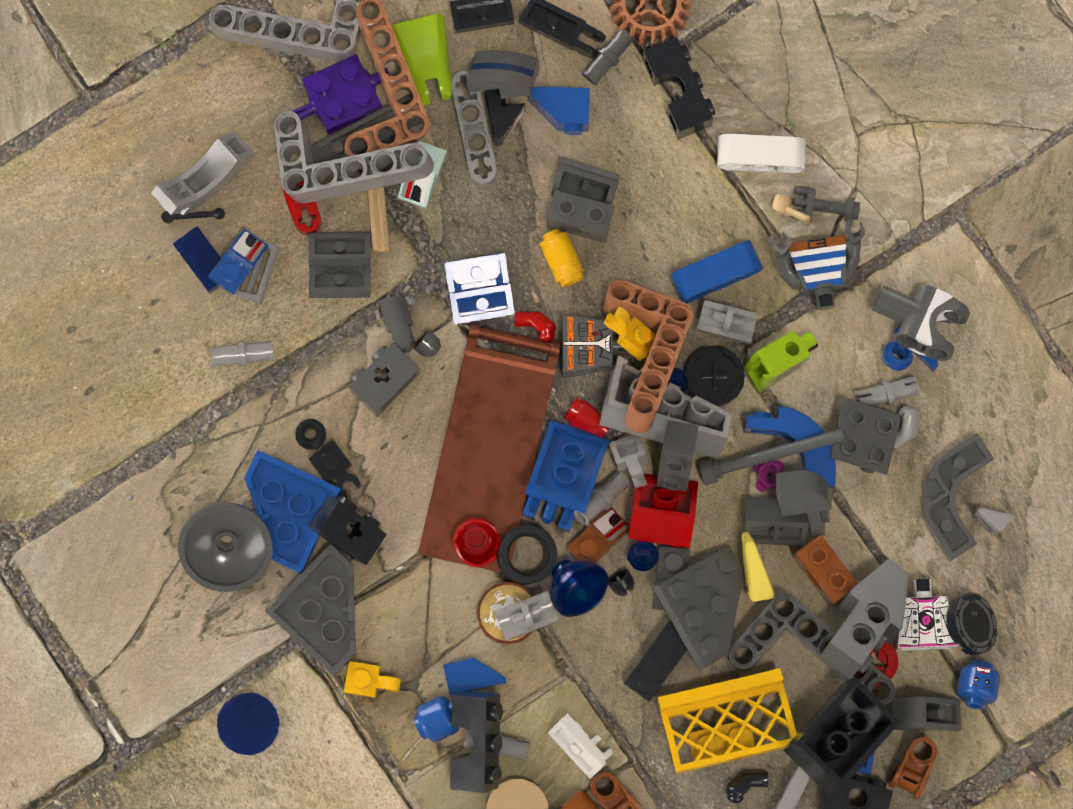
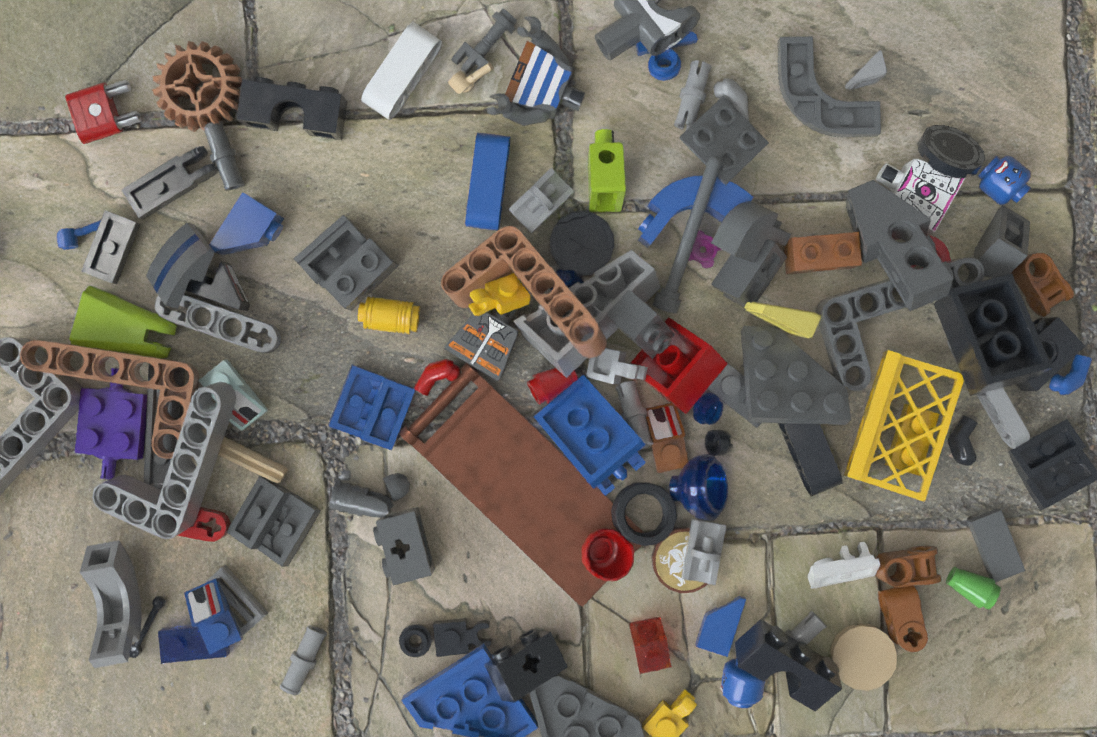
camera: 55 degrees left, 10 degrees up
none -> clear red bracket [629,617,672,674]

